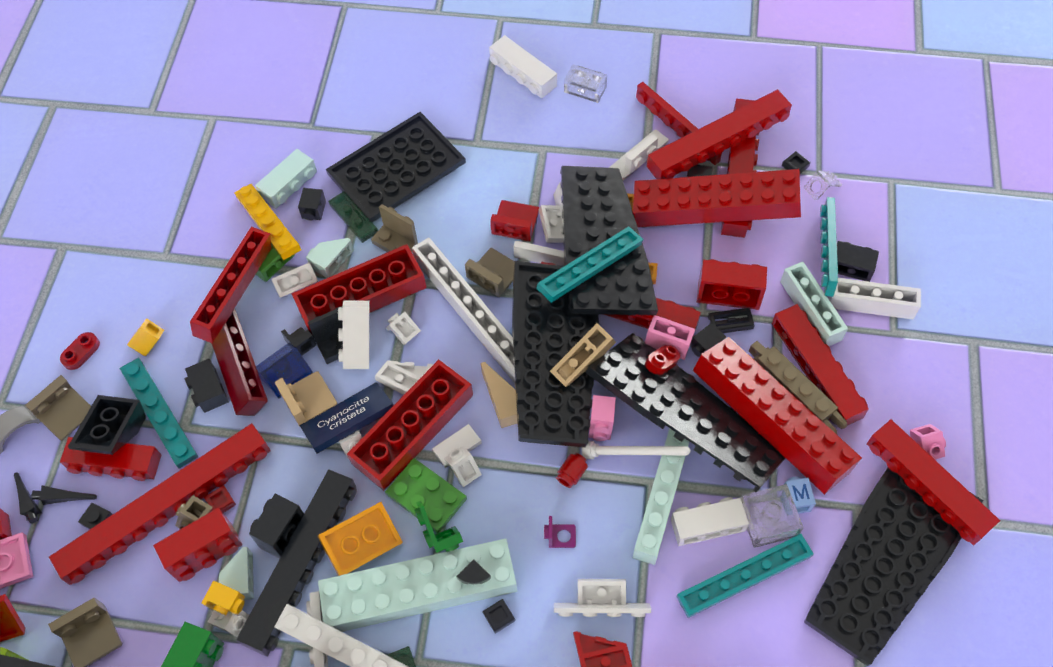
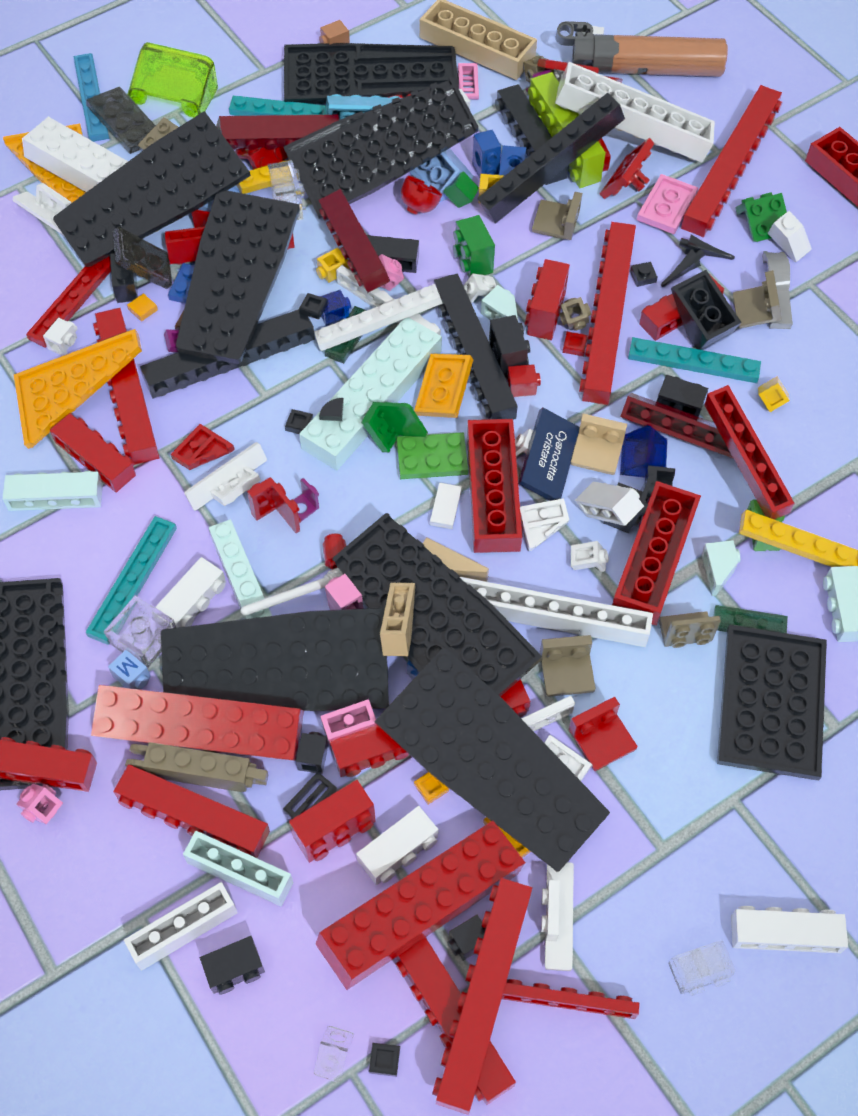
camera: 135 degrees right, 0 degrees up
red plate [60,332,100,370] -> none
yellow brick [201,580,245,615] -> none
white plate [271,262,318,298] -> none
black brick [298,188,326,220] -> none
white bracket [444,447,482,487] -> none
teal plate [536,226,644,303] -> none
red plate [645,345,680,375] -> none
teal plate [820,197,838,297] -> none
none -> red bracket [247,477,301,533]
none -> white brick [356,806,439,885]
none -> red brick [507,364,541,397]

